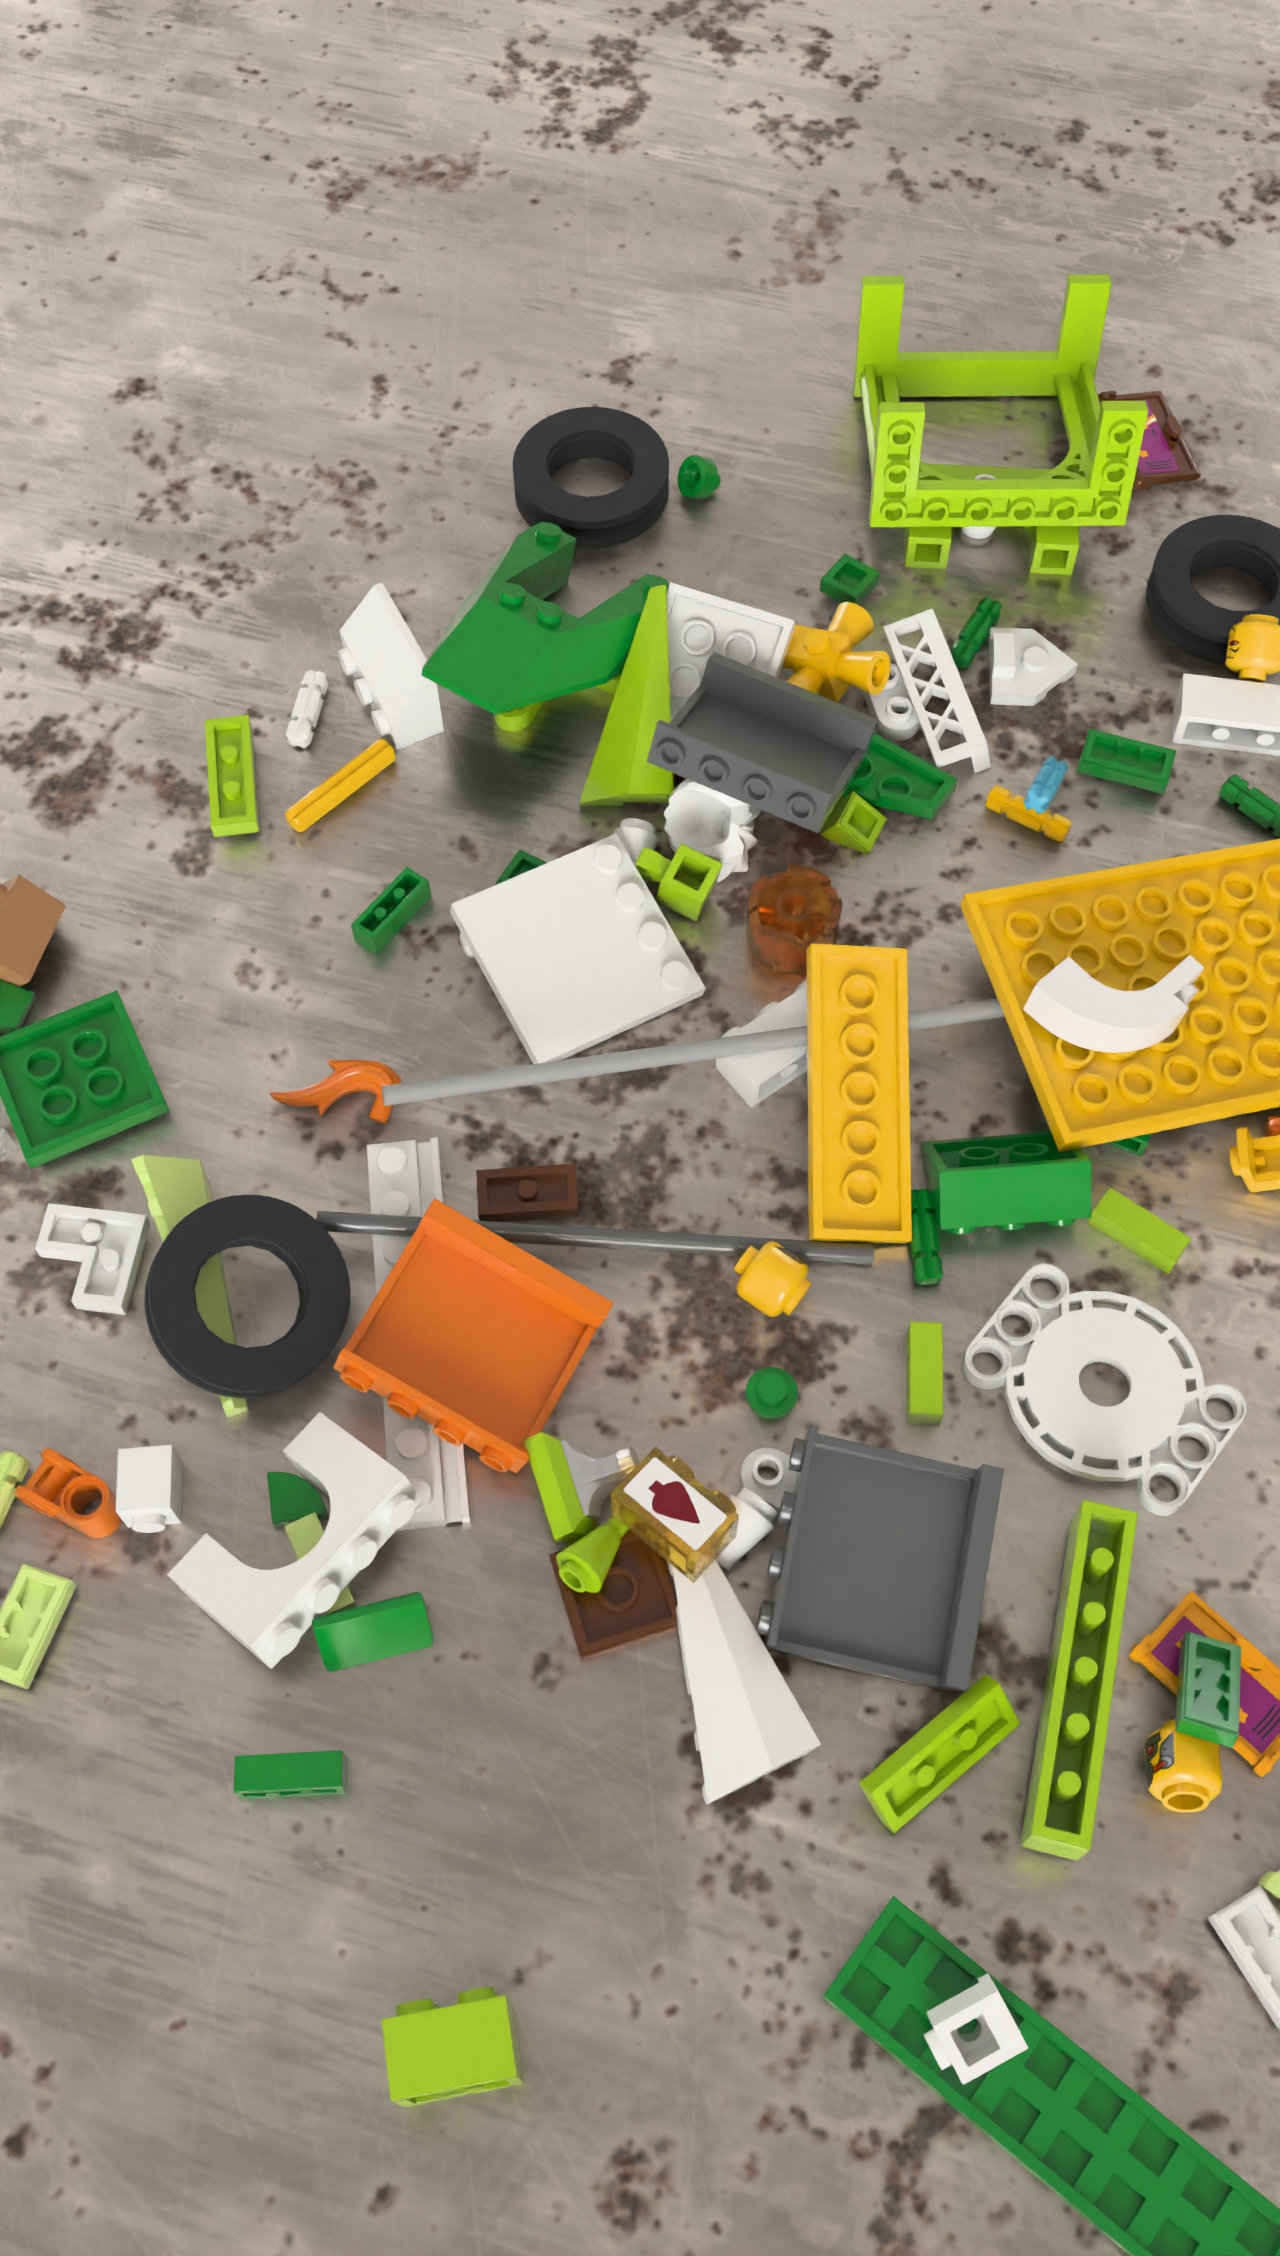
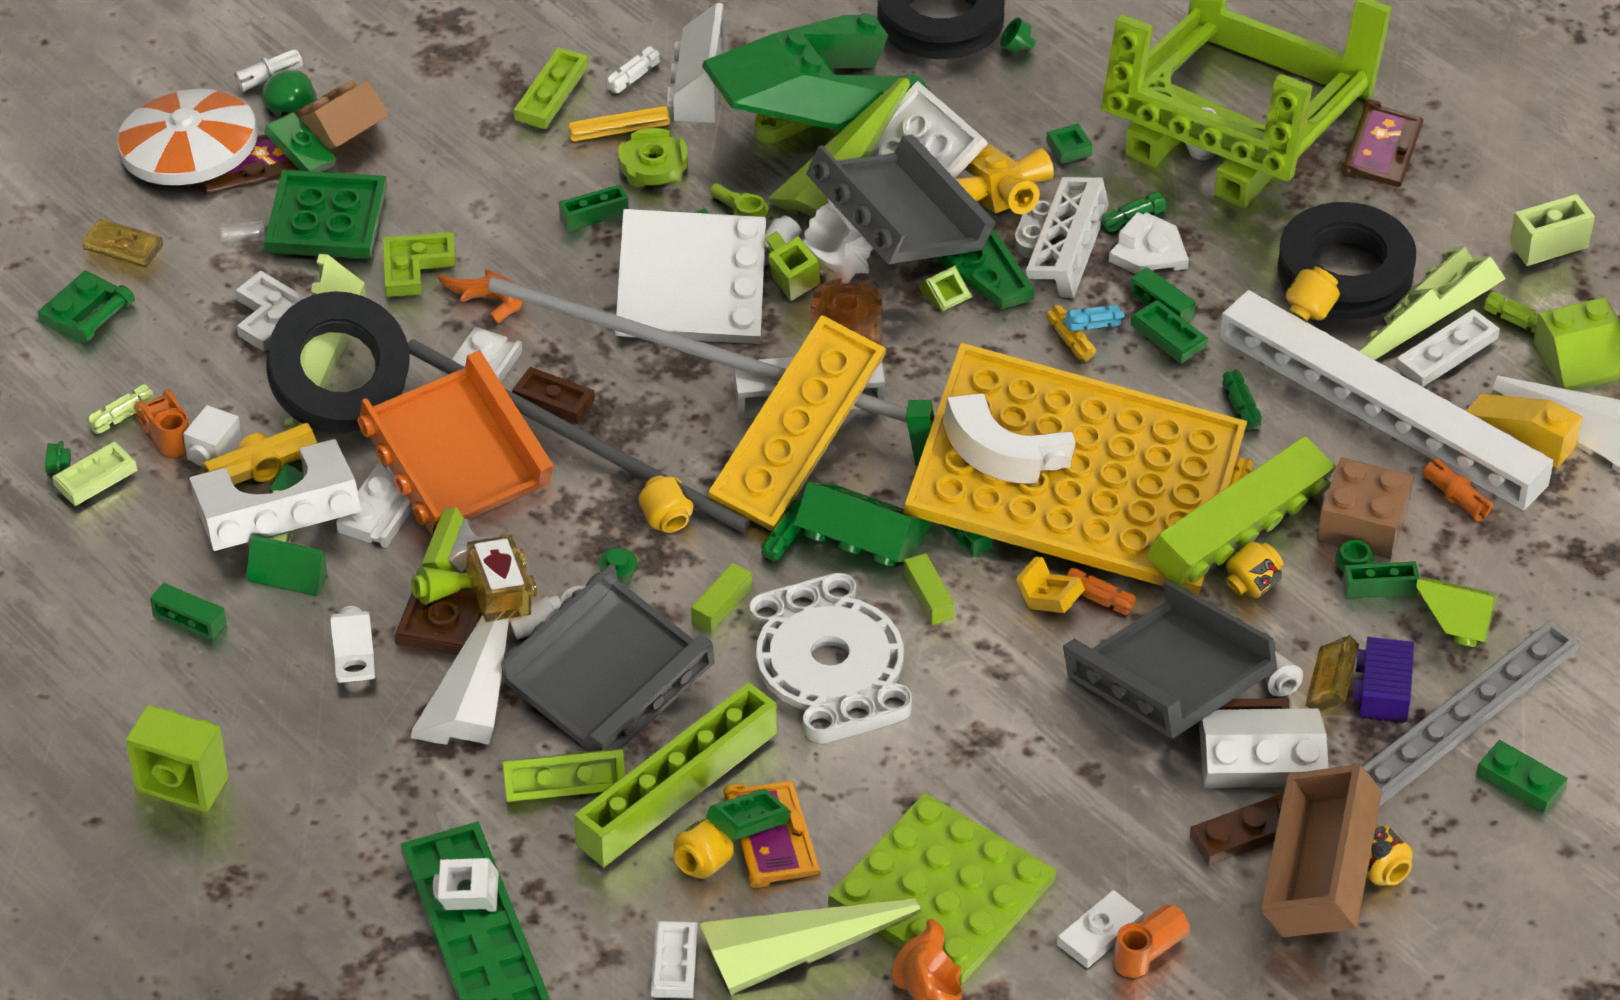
camera: 30 degrees right, 15 degrees down
none -> yellow piece [202,423,317,485]
none -> white bracket [330,606,375,683]
none -> lime plate [382,232,456,297]
none -> lime plate [618,128,688,187]
none -> lime plate [710,183,769,219]
none -> green piece [906,400,935,466]
none -> green piece [1130,267,1196,322]

